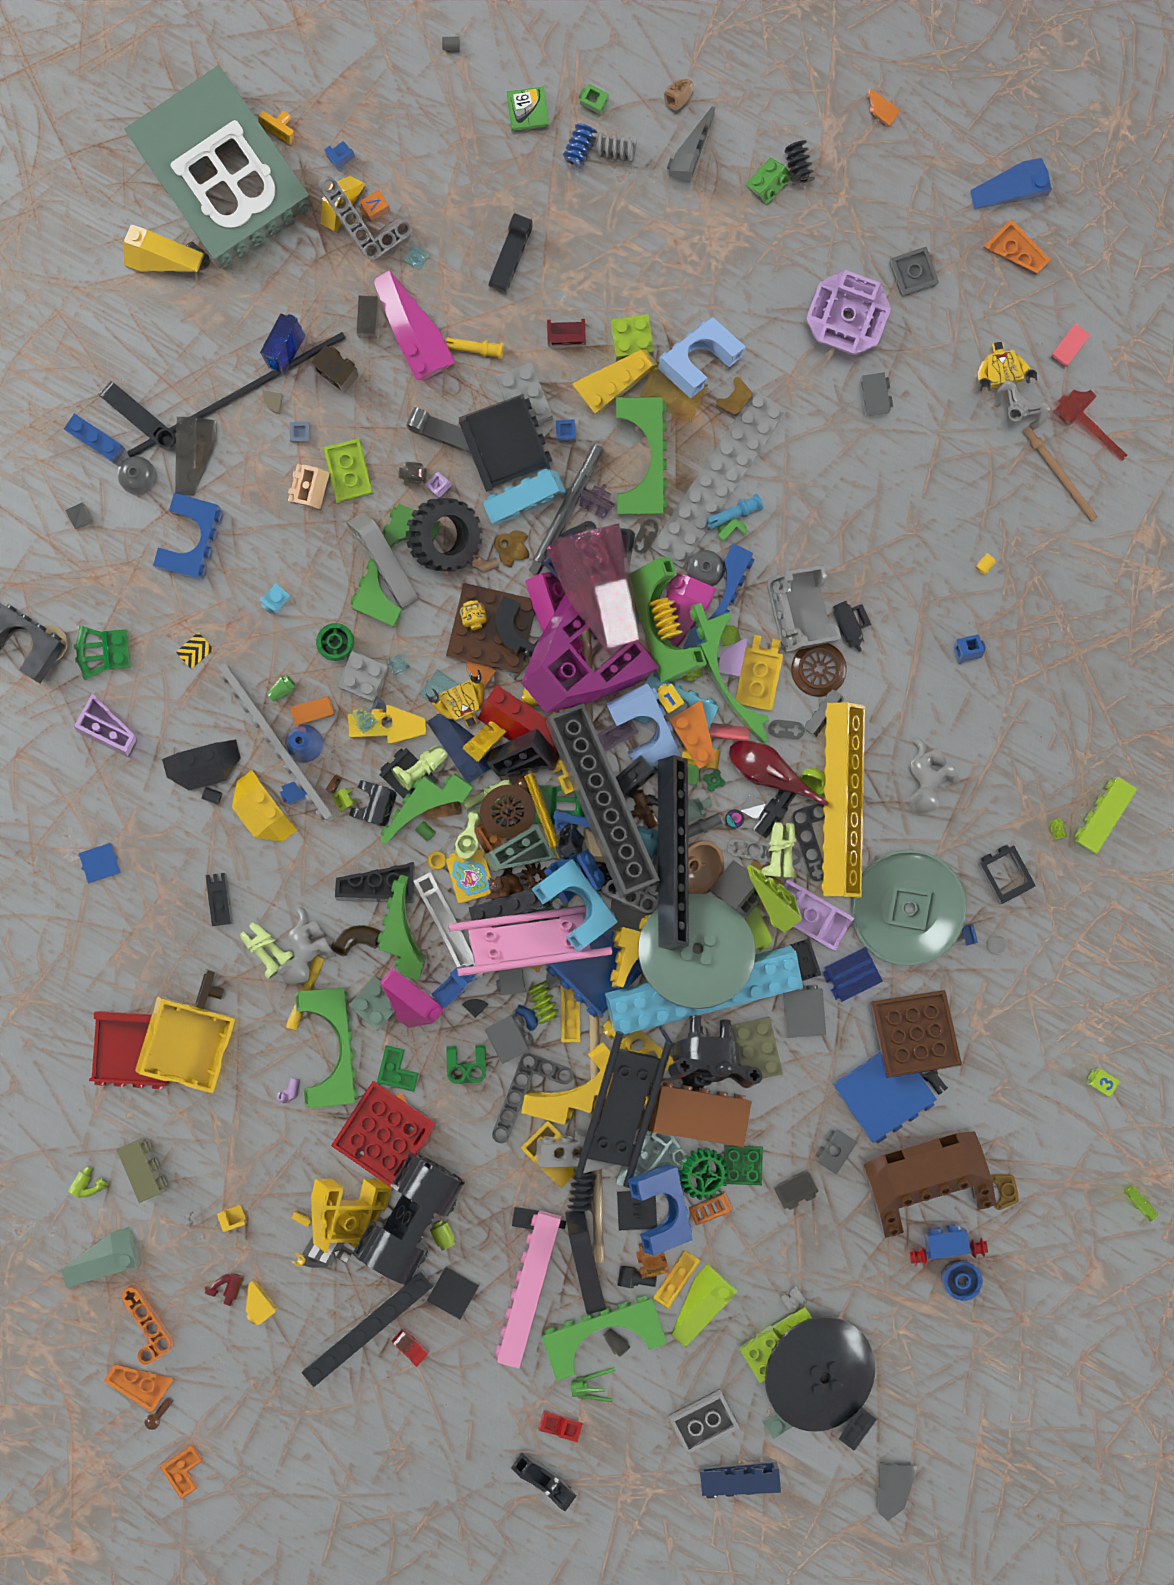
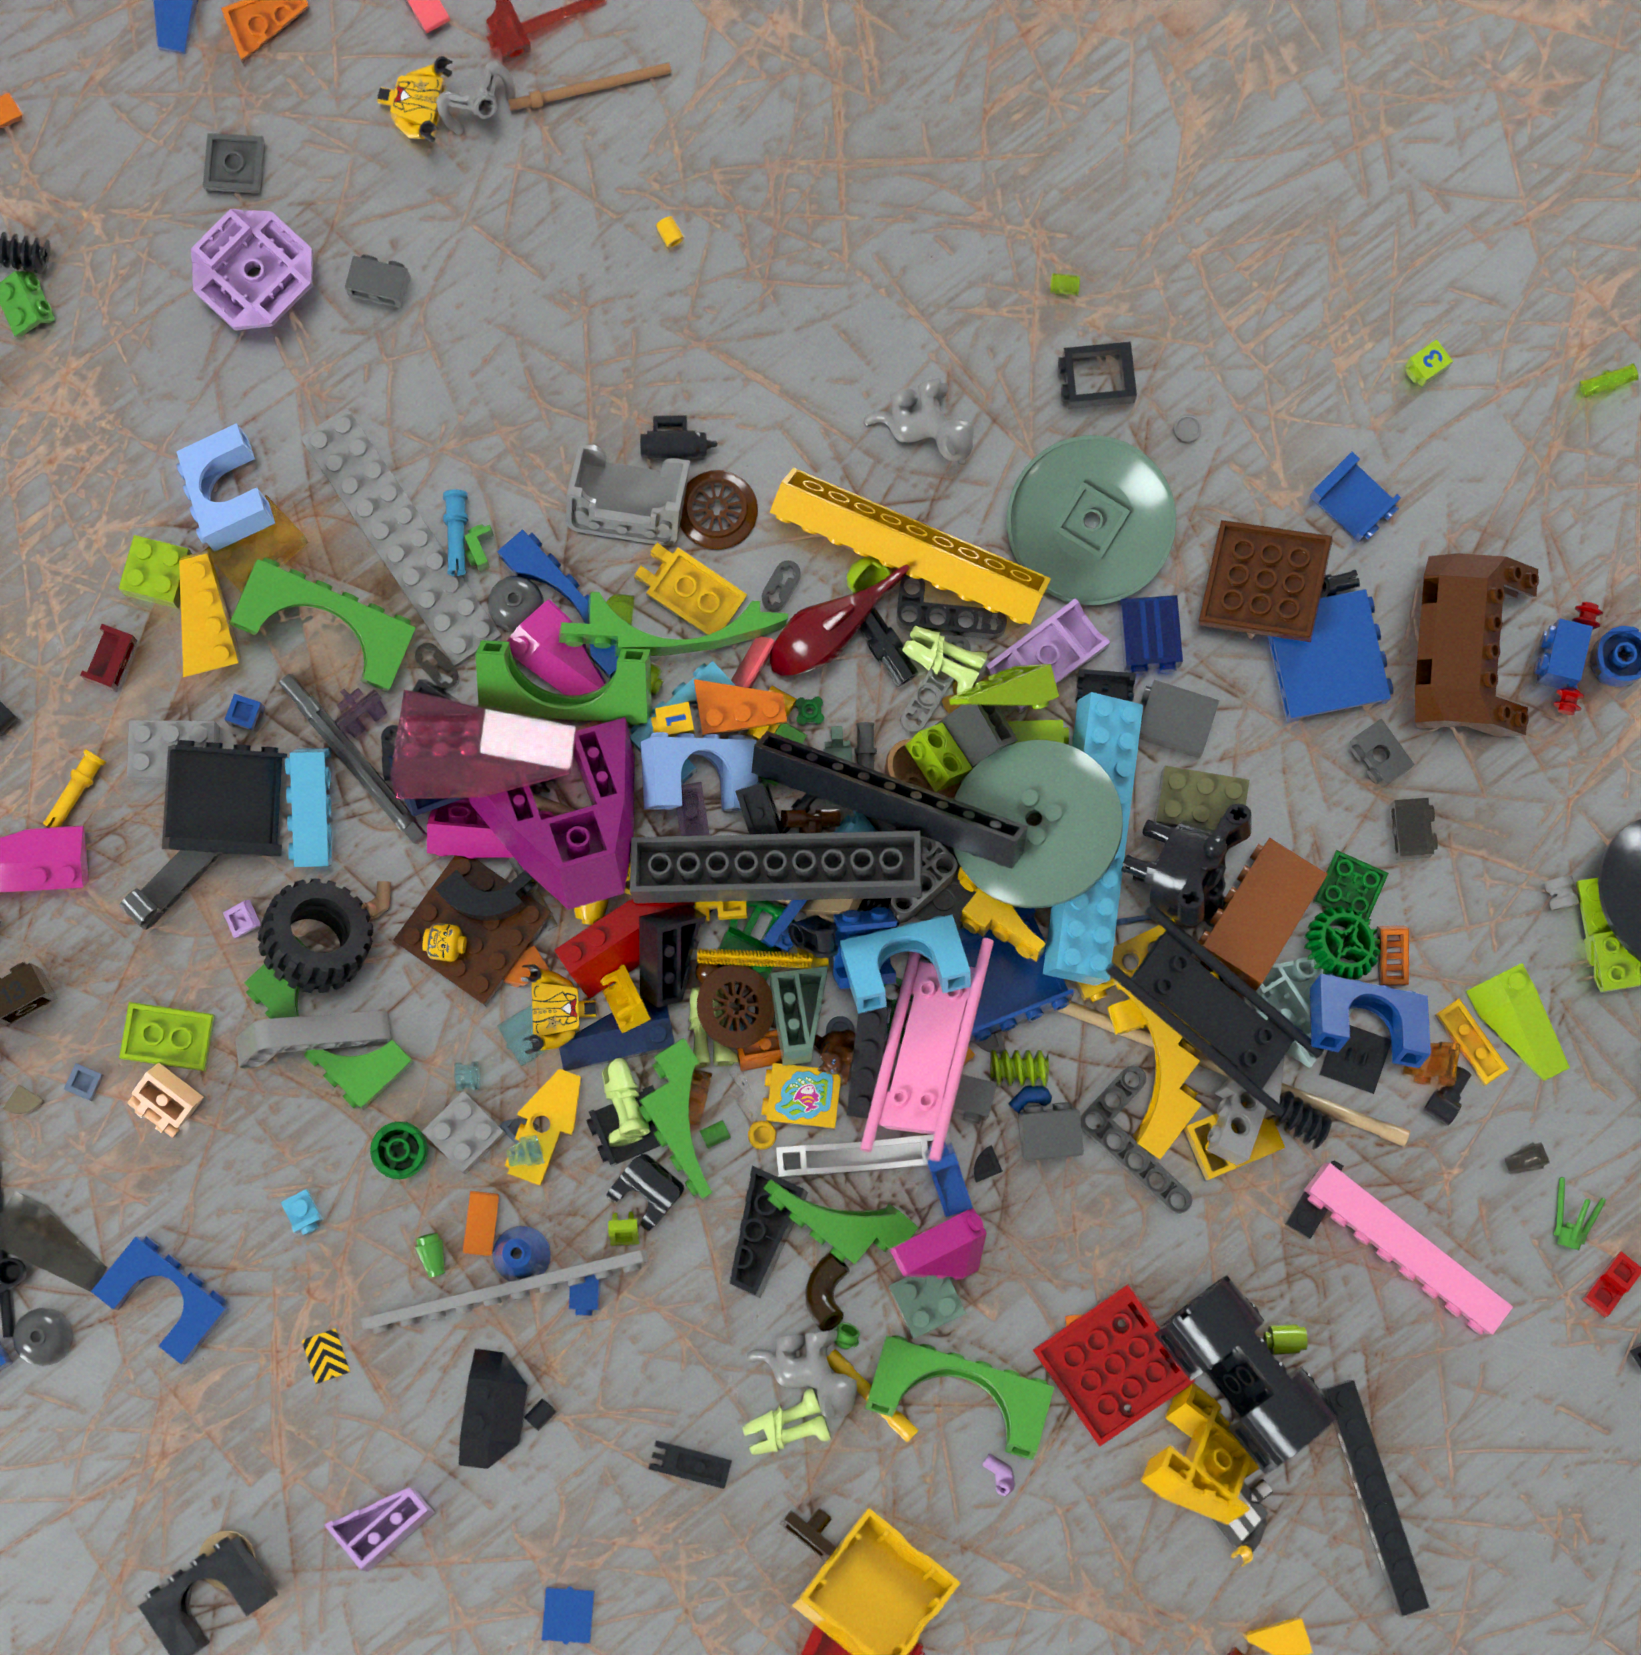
camera: 75 degrees left, 5 degrees down
dark grey slope [65,502,92,529] -> none
green plate [74,625,131,680] -> none
yellow panel [217,1205,248,1232] -> none
yellow wedge [232,770,298,842] -> none
yellow tile [291,1210,312,1227] -> none
reddish brown tile [325,774,342,794] -> none
green tile [377,1045,419,1092] -> none
red leg [392,1329,429,1367] -> none
clear smoke head [398,462,427,487] -> none
black tile [427,1266,480,1320] -> none
green piece [446,1045,487,1084] -> none
yellowish green piece [455,812,479,860] -> none
pearl gold plate [494,530,529,567] -> none
reddish brown gear [520,863,547,890] -> none
bright green arch [542,1295,667,1381] -> none
yellow plate [561,986,580,1042] -> none
black beam [565,1210,606,1314] -> none
yellow piece [650,598,683,640] -> none
pearl gold piece [716,377,752,415] -> none
lavender slope [717,638,747,678] -> none
tile [725,809,744,829] -> none
light grey slope [740,794,767,820] -> none
piece [804,689,844,737] -> none
blue piece [953,924,978,946] -> none
blue brick [954,634,986,664] -> none
pearl gold piece [991,1174,1019,1210] -> none
lime brick [1074,777,1138,854] -> none
none -> bright green plate [834,1323,860,1349]
none -> lime brick [905,722,973,793]
none -> blue panel [1310,451,1401,543]

